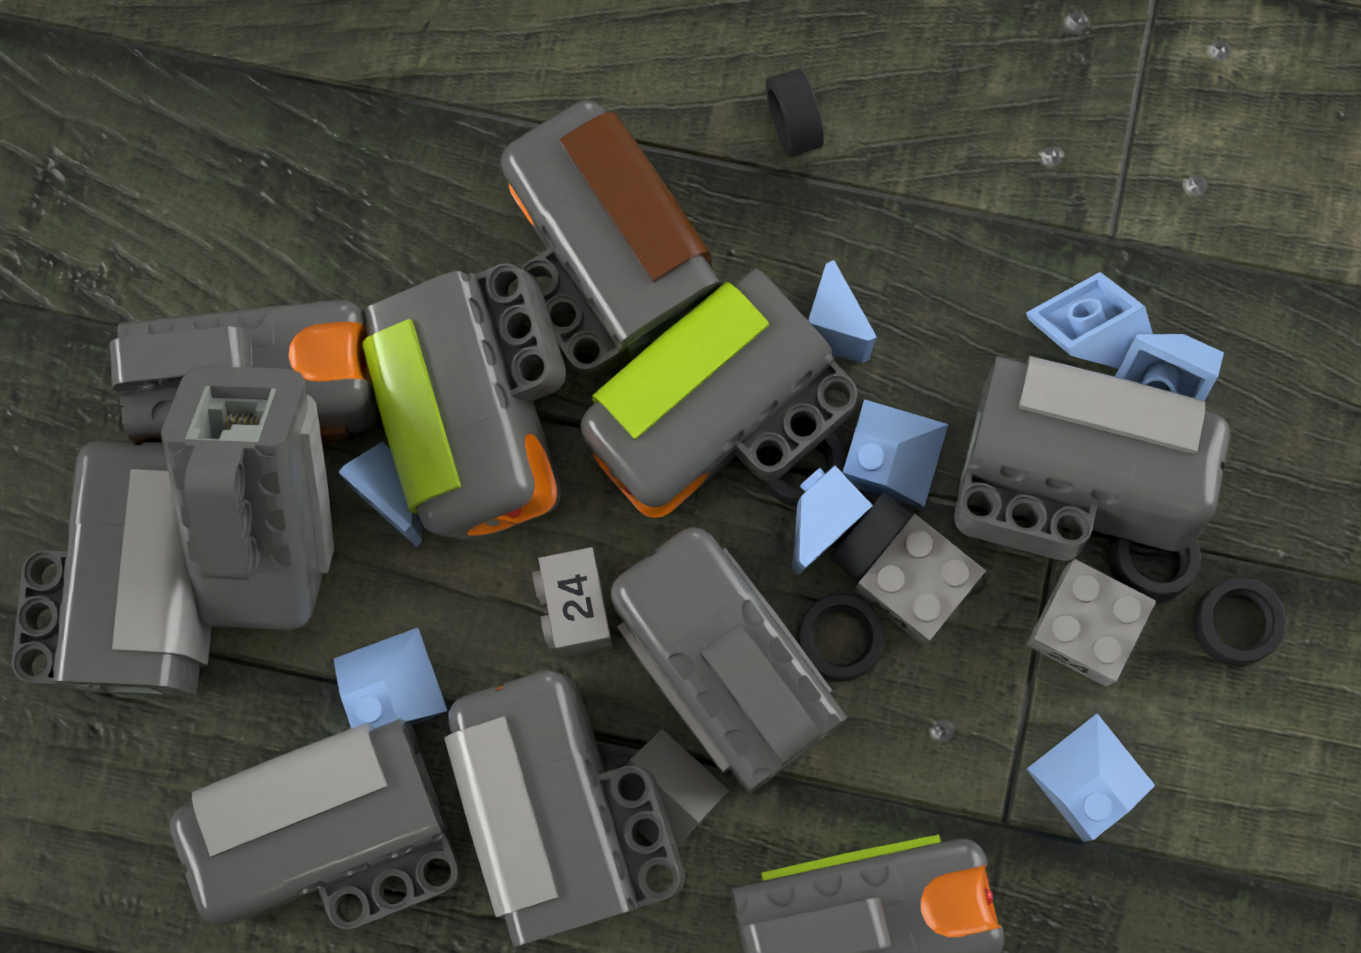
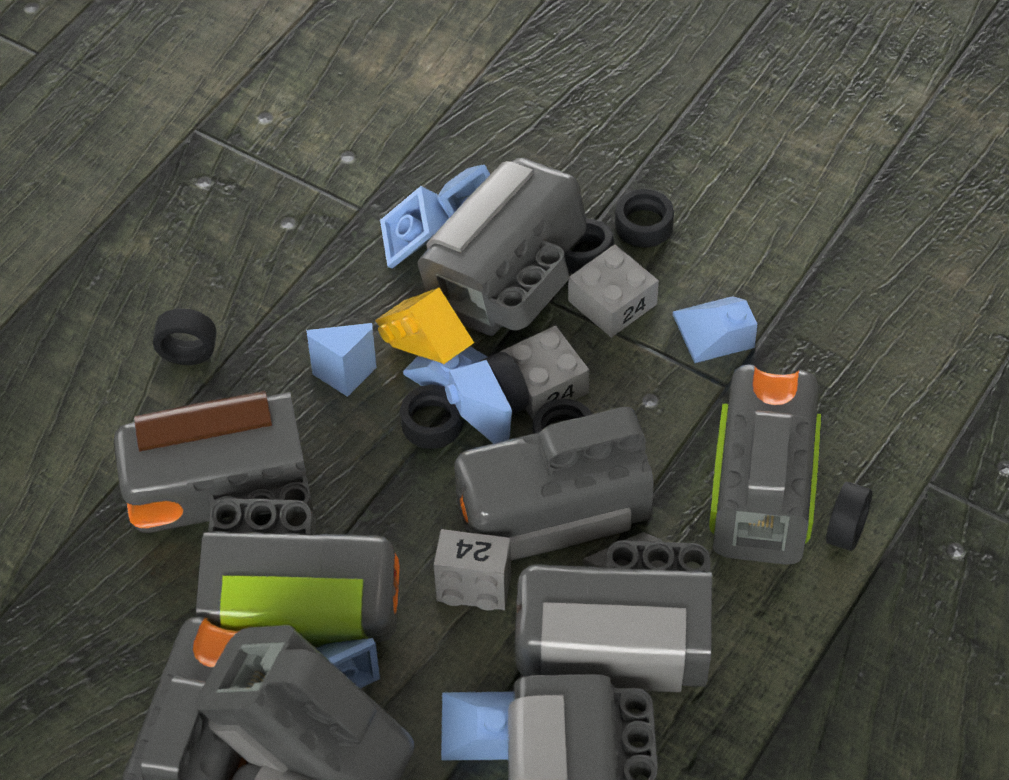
camera: 70 degrees left, 25 degrees down
dark grey piece [580,268,858,519] -> none
none -> yellow wedge [375,287,474,364]

